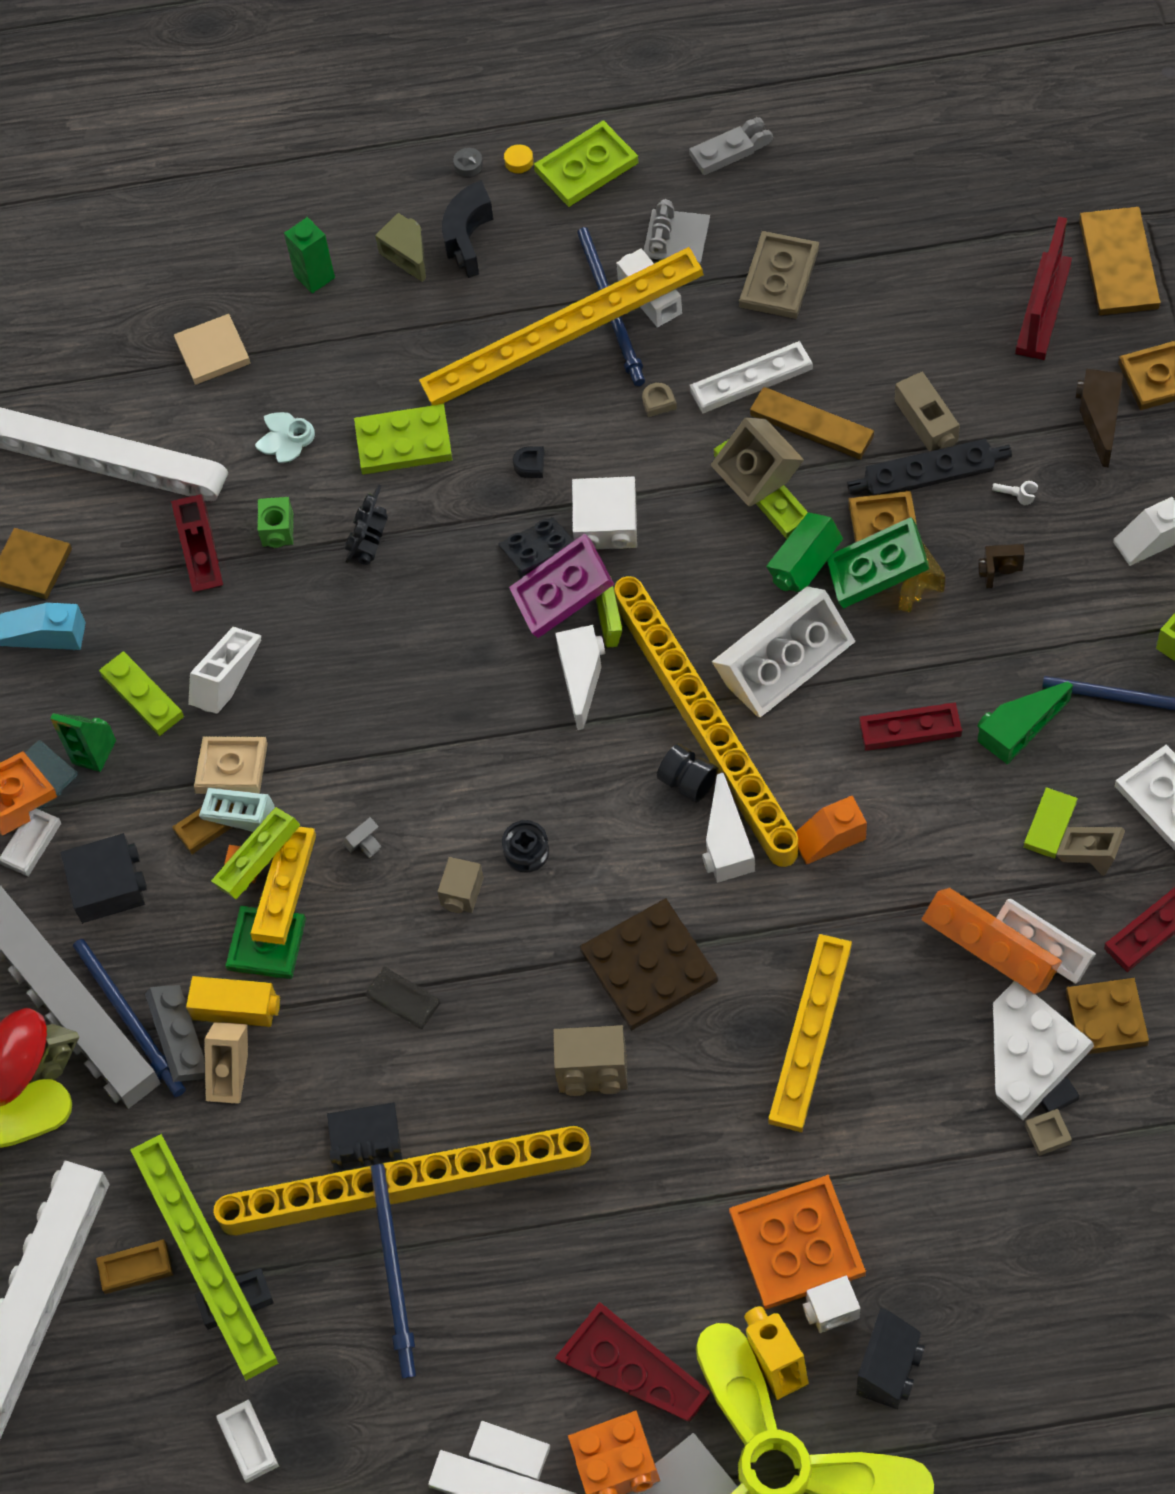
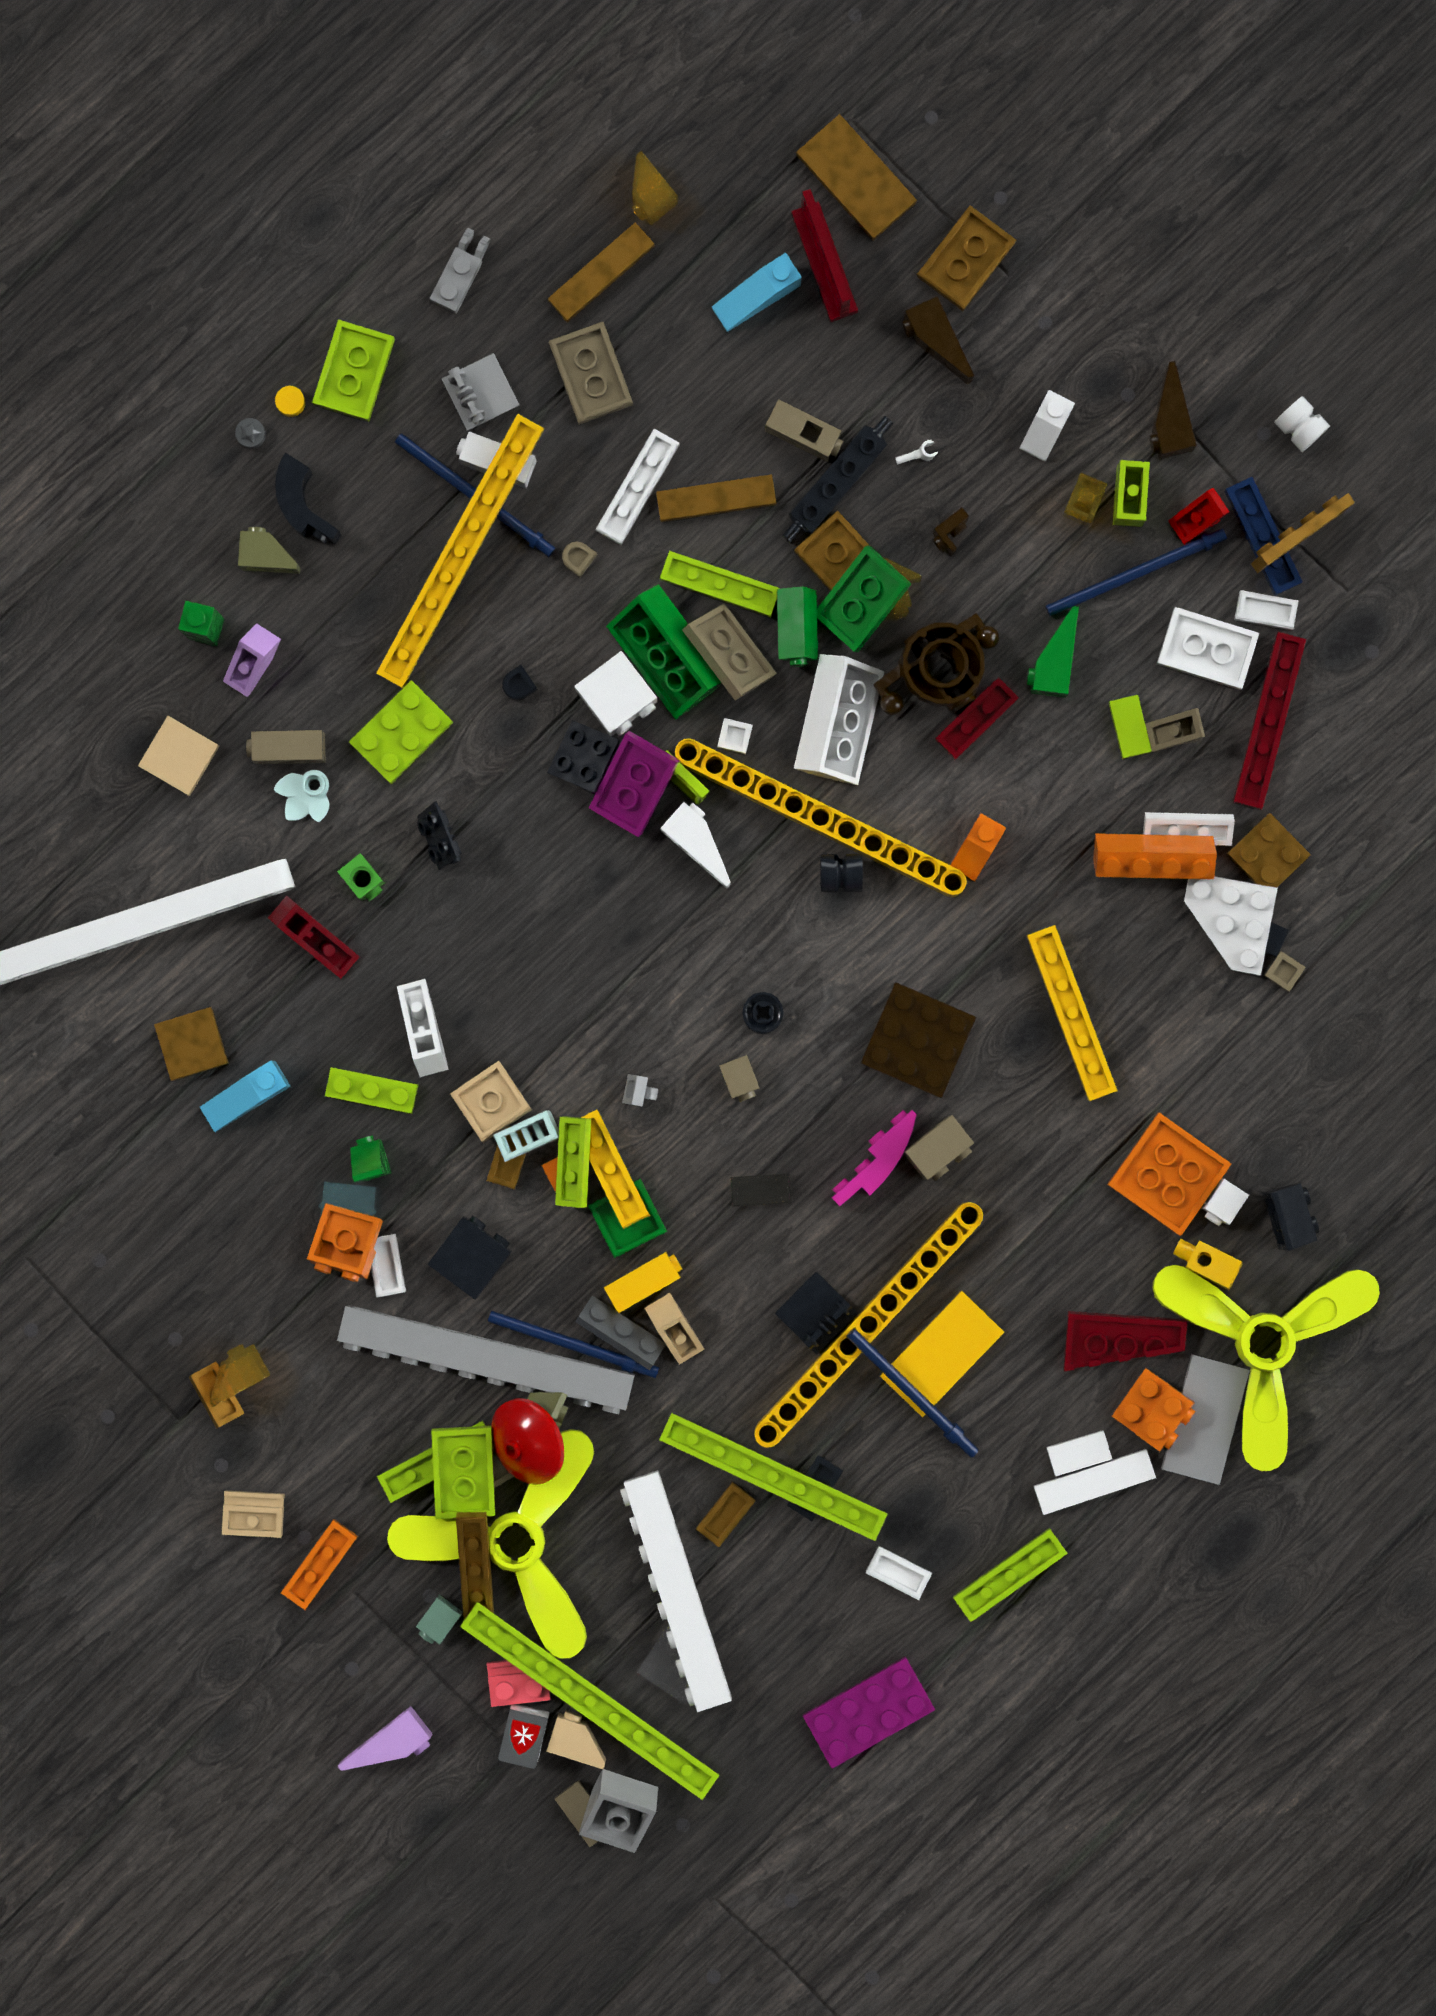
camera: 40 degrees left, 25 degrees up
white slope [702,773,755,883] -> none
dark tan slope [711,418,804,506] -> none
none -> lavender slope [223,623,281,697]
none -> dark tan brick [246,730,326,764]
none -> pearl gold tile [548,222,655,323]
none -> green slope [606,584,722,720]
none -> clear yellow slope [632,151,678,225]
none -> dark tan plate [682,604,777,701]
none -> medium azure slope [712,253,802,332]
none -> white tile [717,718,753,755]
none -> dark pink slope [831,1110,916,1207]
none -> dark brown piece [873,613,999,715]
none -> yellow tile [880,1291,1004,1418]
none -> clear yellow slope [1063,473,1107,526]

